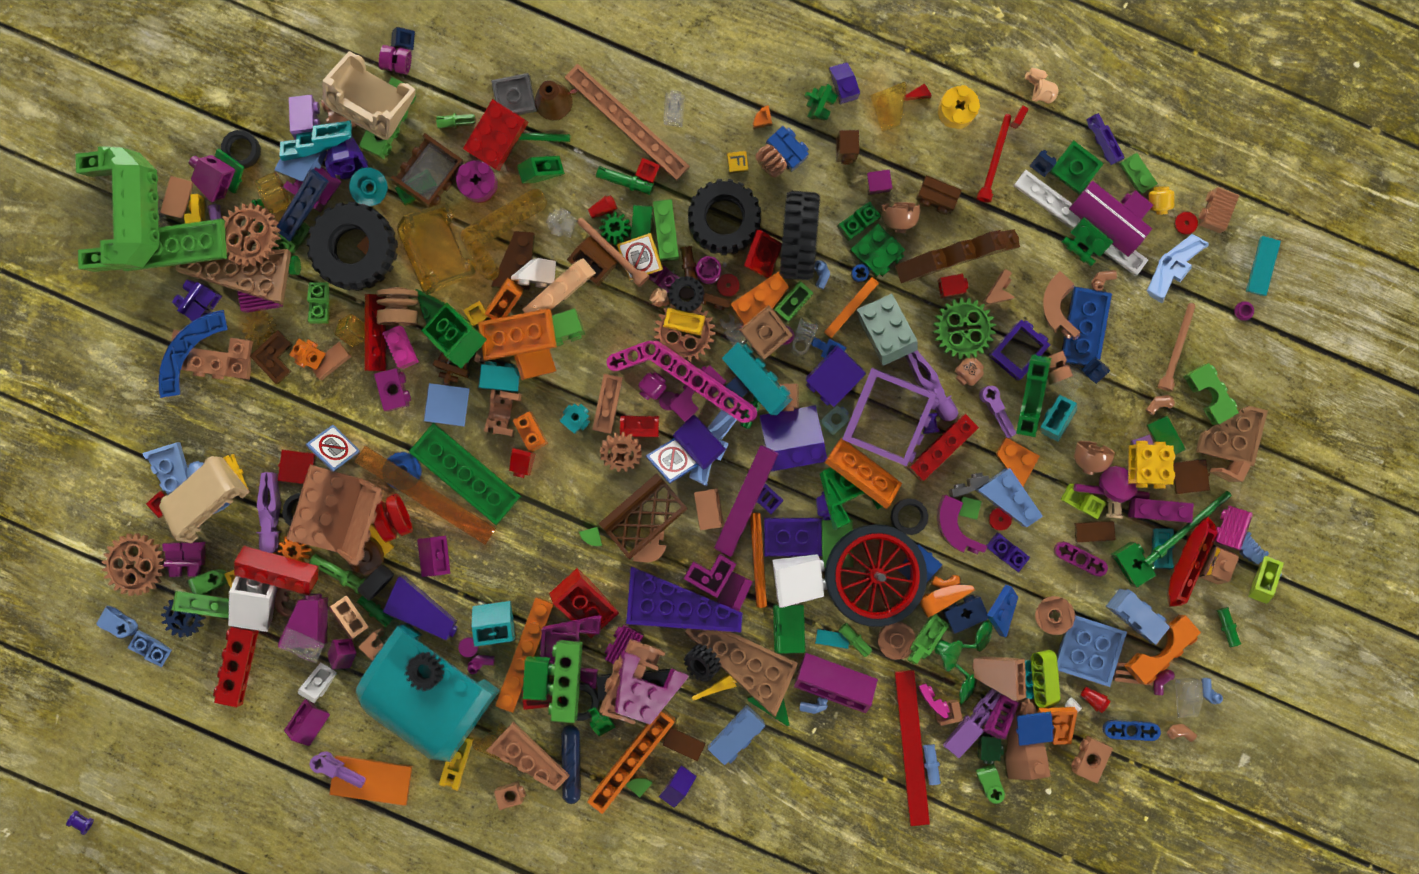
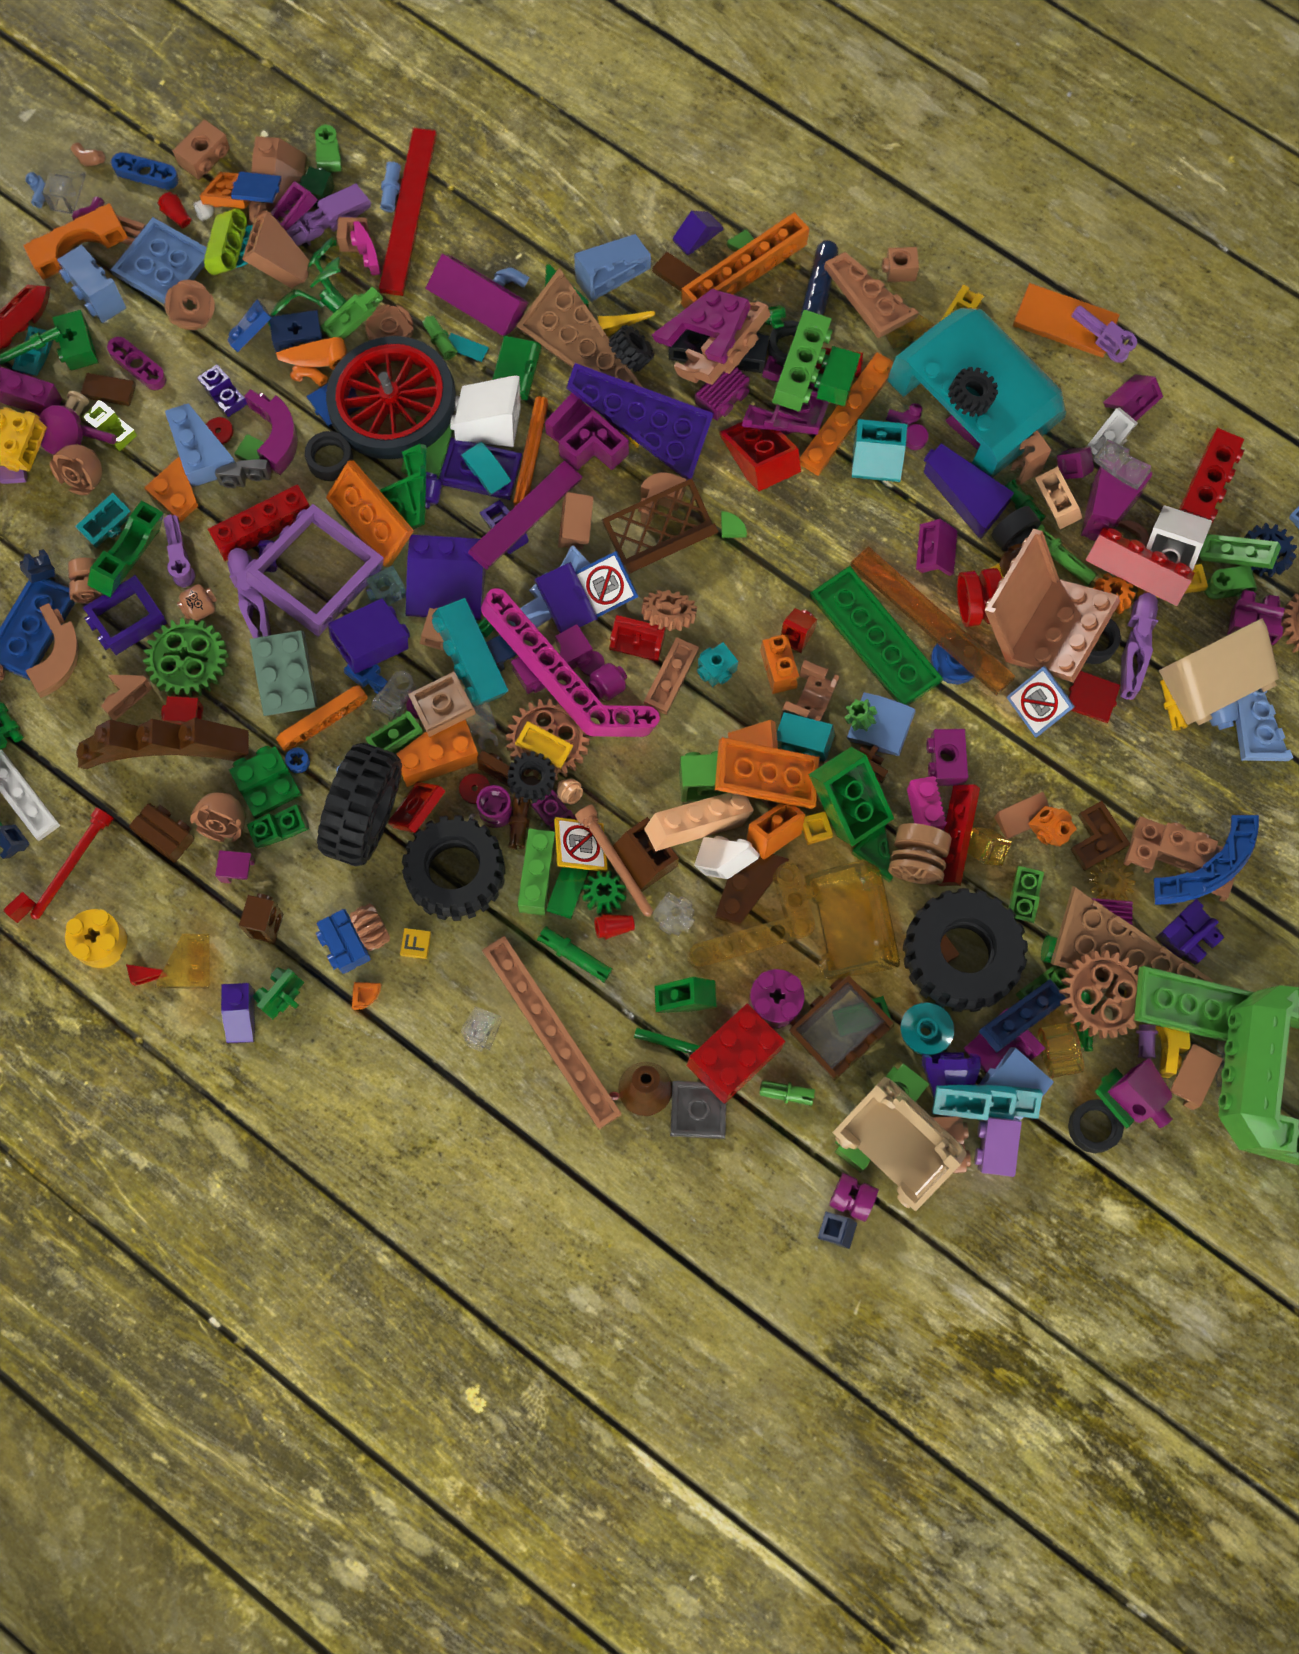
camera: 165 degrees left, 15 degrees down
red tile [146,491,166,518] -> none
red plate [635,158,660,183] -> none
none -> teal slope [461,441,511,495]
none -> bright green gear [845,699,878,731]

